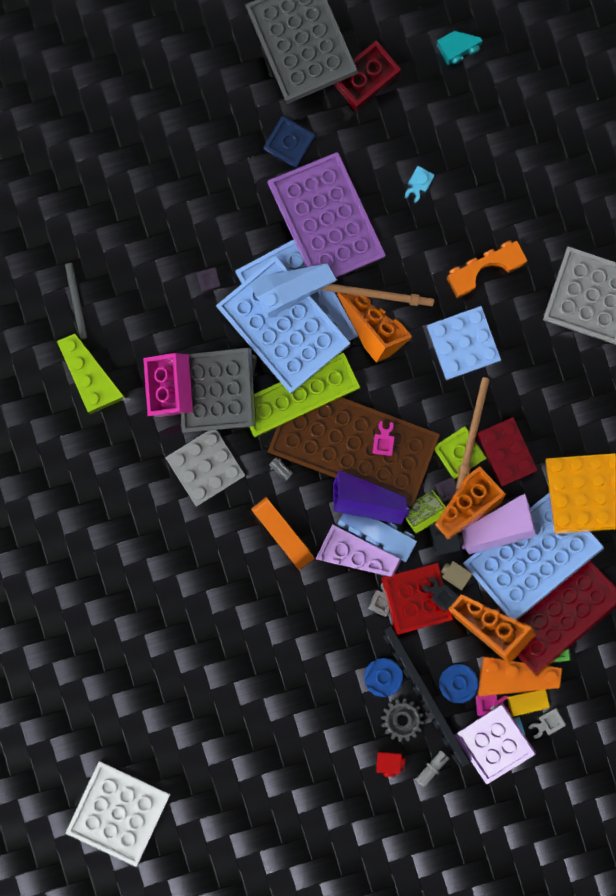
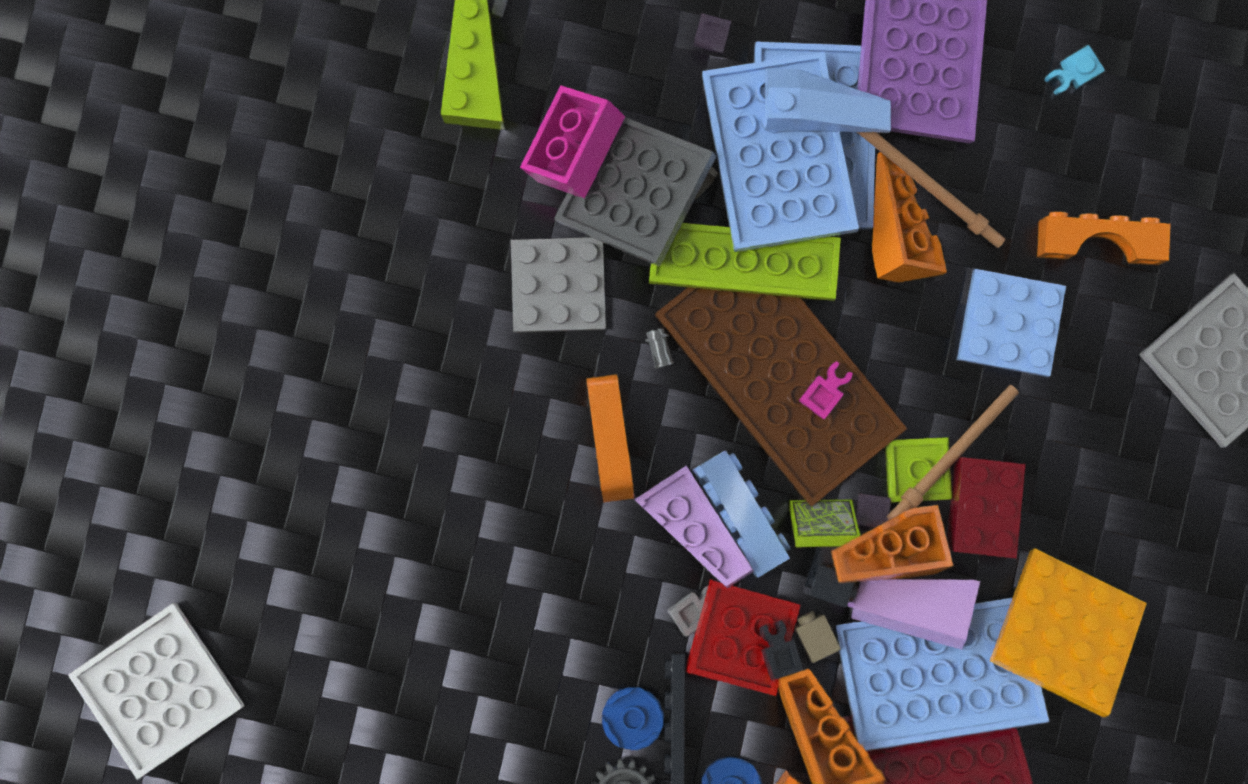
camera: 25 degrees right, 0 degrees up
dark purple slope [333,471,409,524] -> none

